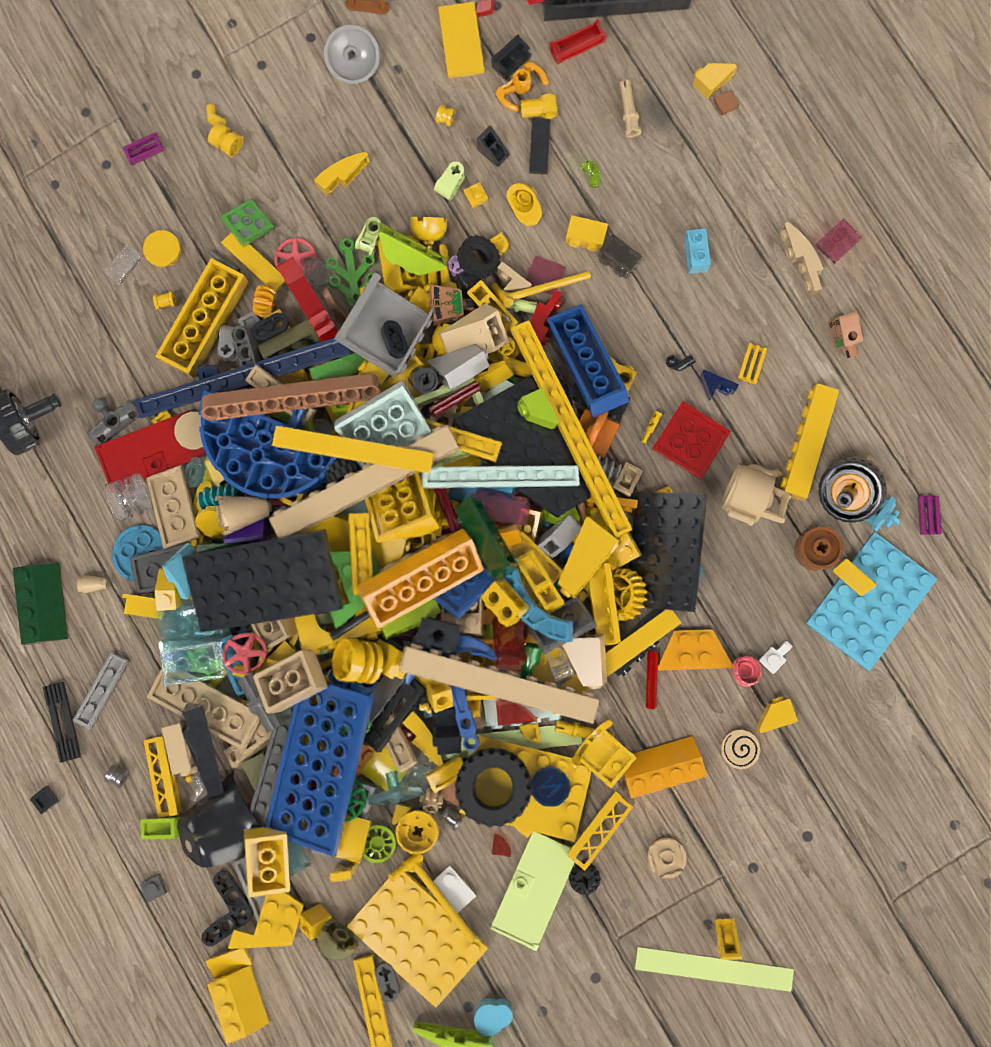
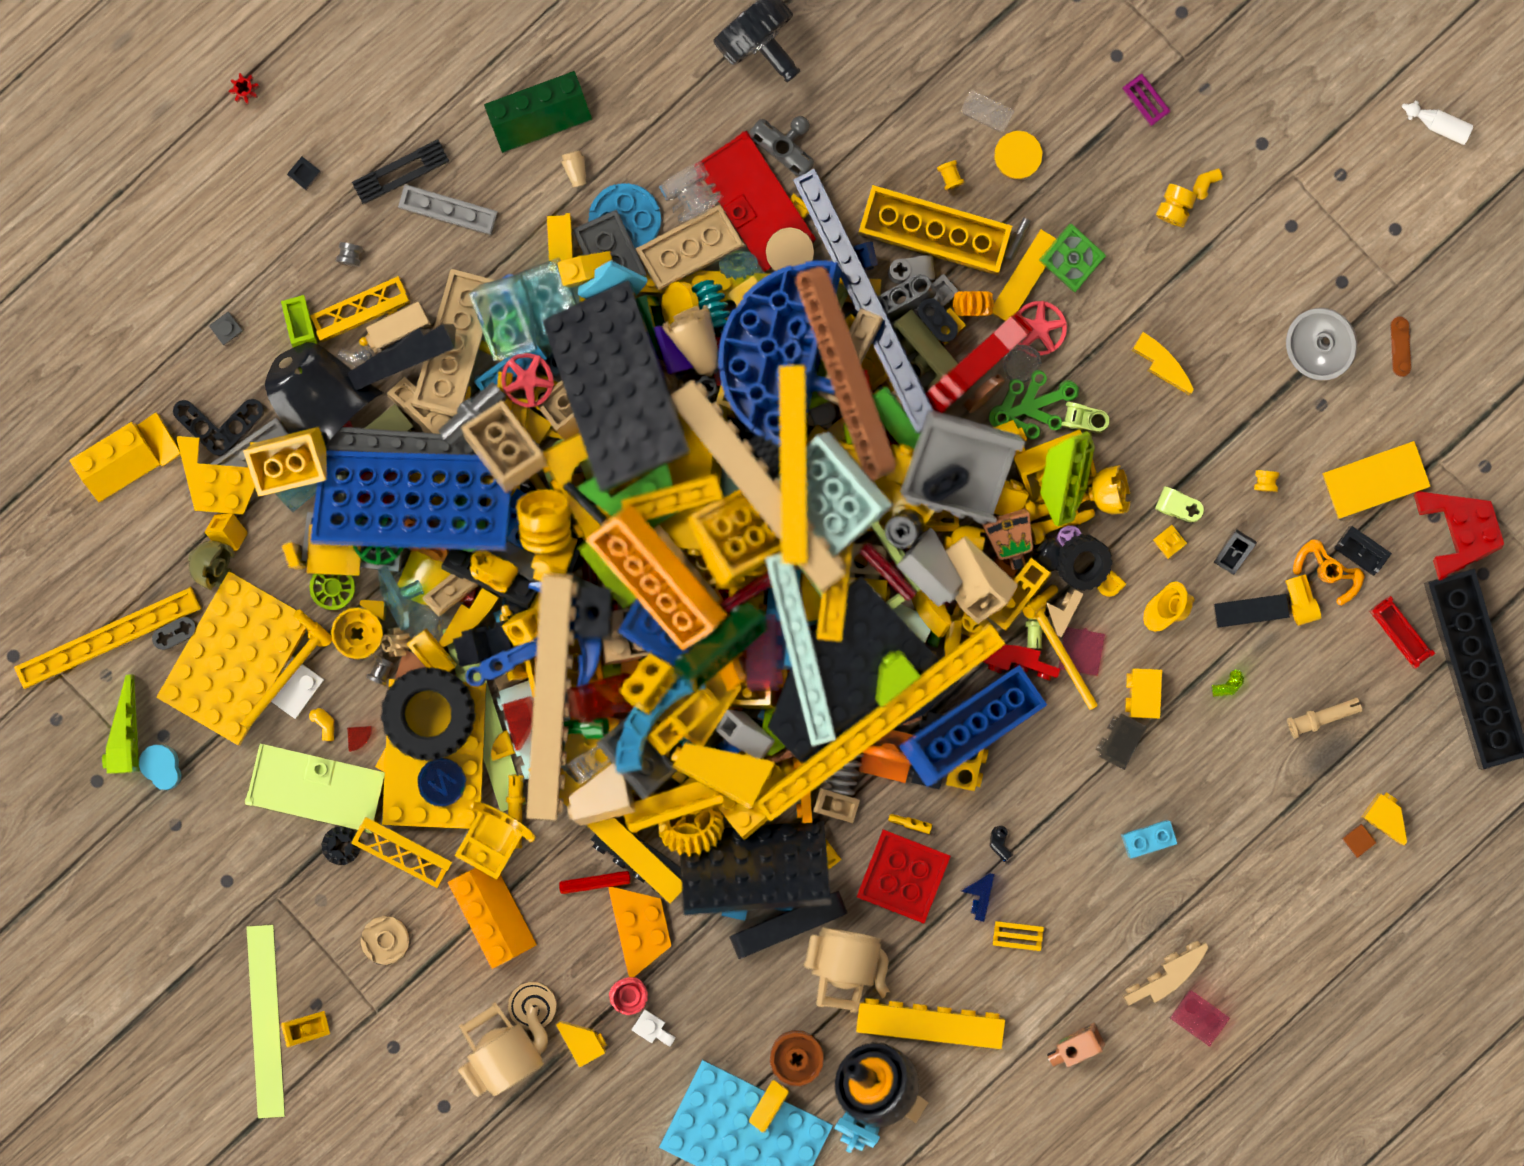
camera: 75 degrees right, 5 degrees up
none -> yellow arm [309,708,334,741]
none -> tan piece [458,1002,548,1097]
none -> yellow piece [470,550,518,593]
none -> black beam [729,891,848,959]

